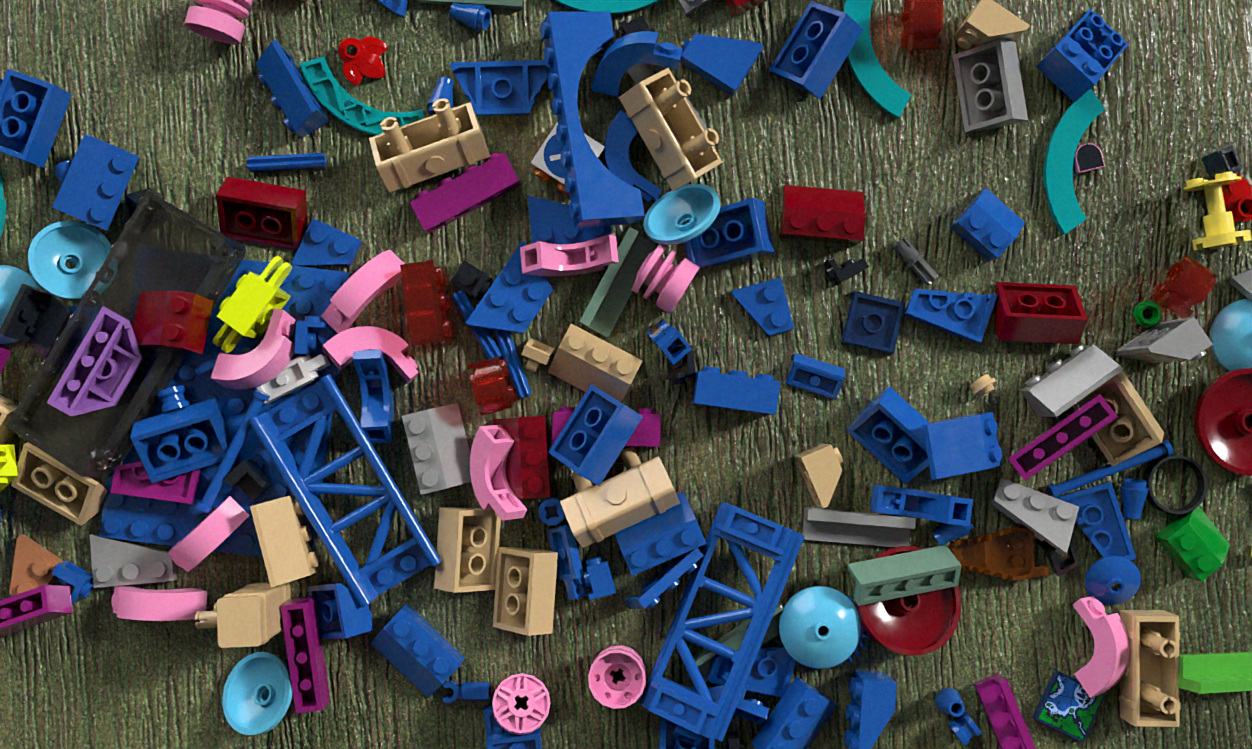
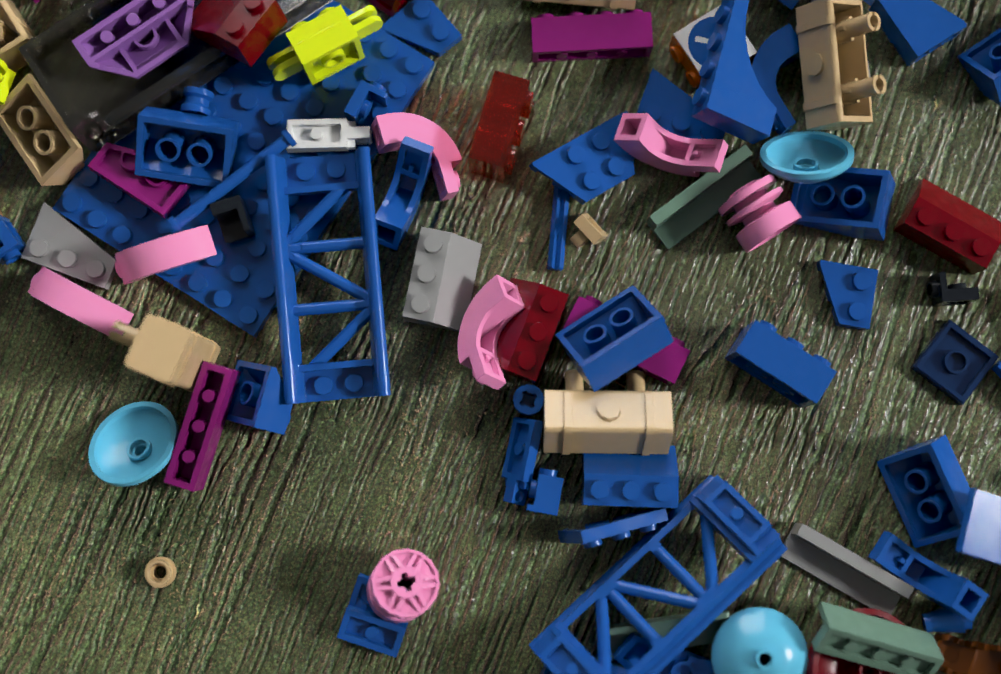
camera: 30 degrees right, 5 degrees down
bright pink arch [211,308,296,389] -> none
tan slope [250,495,318,588] -> none
bright pink arch [321,250,409,334] -> none
blue slope [370,604,465,698] -> none
tan slope [434,507,501,593] -> none
blue bar [443,680,490,703] -> none
black bracket [450,260,492,300] -> none
blue axle [451,290,503,362] -> none
clear red brick [466,356,516,416] -> none
tan slope [493,547,558,636] -> none
tan slope [548,324,643,402] -> none
bright pink wheel [588,645,647,709] -> none
blue leg [647,319,692,365] -> none
black bracket [659,345,696,385] -> none
blue slope [785,353,845,400] -> none
tan slope [794,443,843,508] -> none

